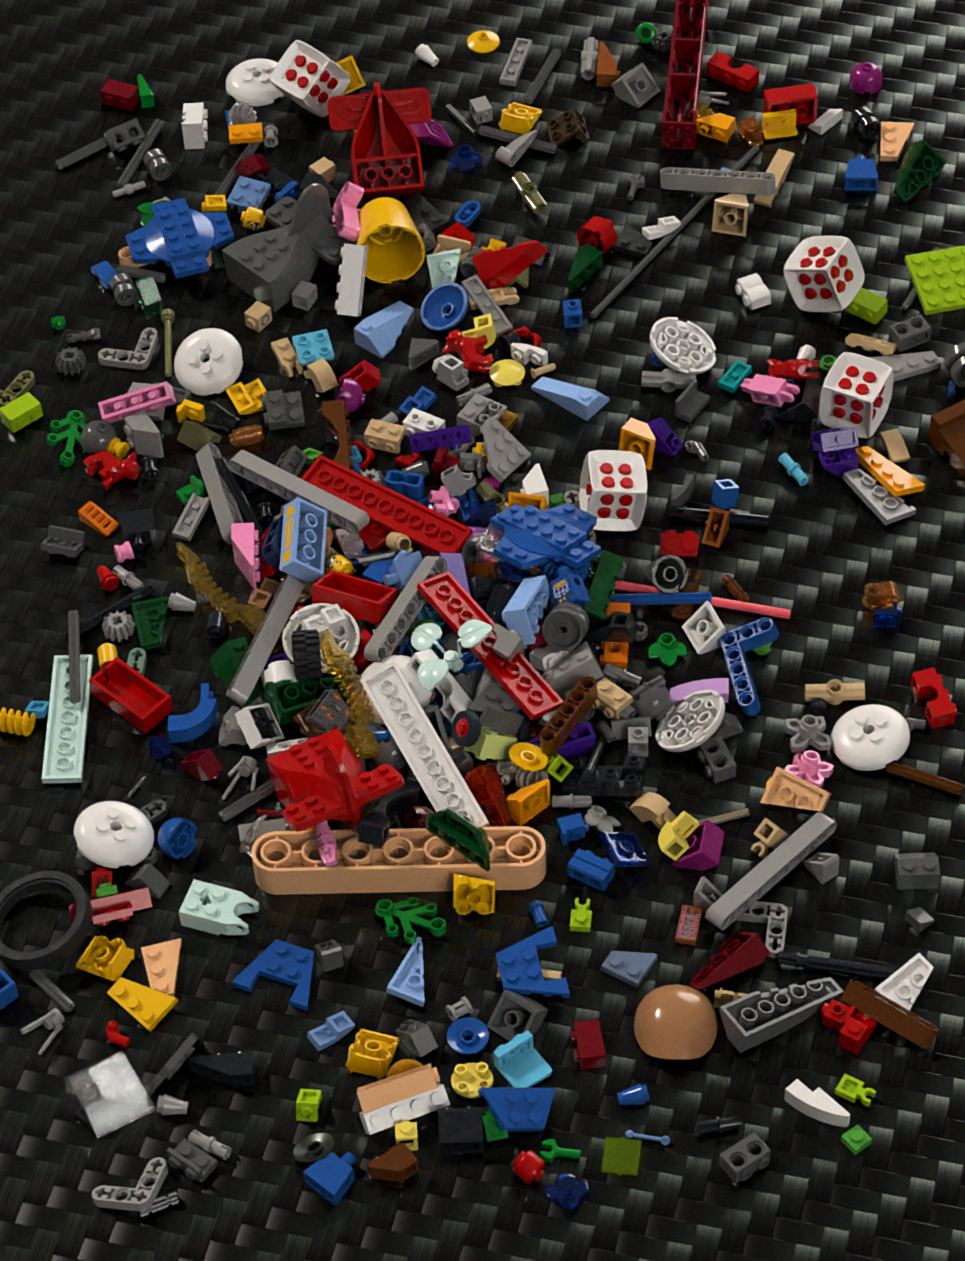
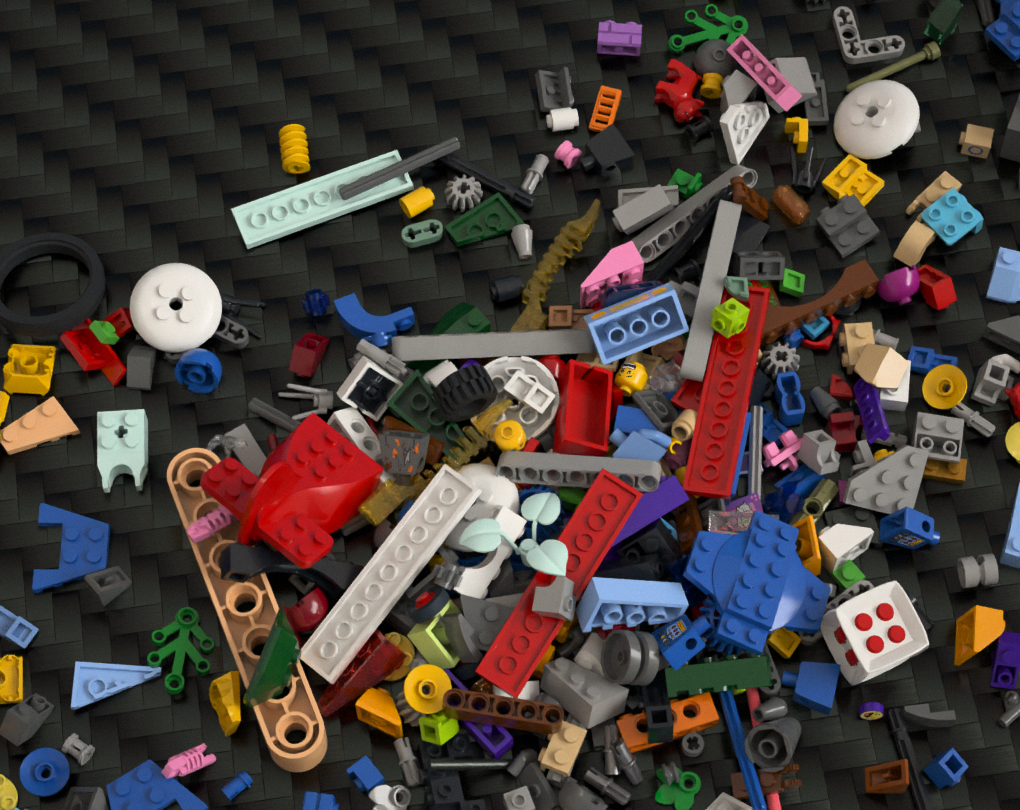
camera: 65 degrees right, 15 degrees up
dark azure plate [25,701,49,719] -> none
red piece [89,657,173,734] -> none
red cone [97,565,119,591] -> none
olive panel [177,420,222,452] -> none
red bracket [660,530,699,558] -> none
none -> bright pink hinge [161,743,216,779]
none -> blue plate [356,331,392,352]
none -> light grey piece [356,339,408,377]
none -> dark grey gear [431,561,463,591]
none -> yellow head [494,420,526,452]
none -> white brick [546,107,579,132]
none -> medium lavender brick [597,20,642,56]
none -> flat silver axle [610,738,643,785]
none -> light grey brick [612,184,674,235]
none -> dark grey bush [661,761,680,786]
none -> lime brick [710,297,750,339]
none -> white plate [720,101,770,165]
none -> sand green tile [723,276,749,302]
none -> reddish brown plate [730,176,769,221]
none -> dark grey cone [752,696,787,722]
none -> blue torso [781,661,841,715]
none -> tan slope [854,343,909,390]
none -> dark purple tile [859,702,884,720]
none -> blue torso [879,506,940,549]
none -> yellow dish [922,364,967,410]
none -> light grey wheel [957,553,999,588]

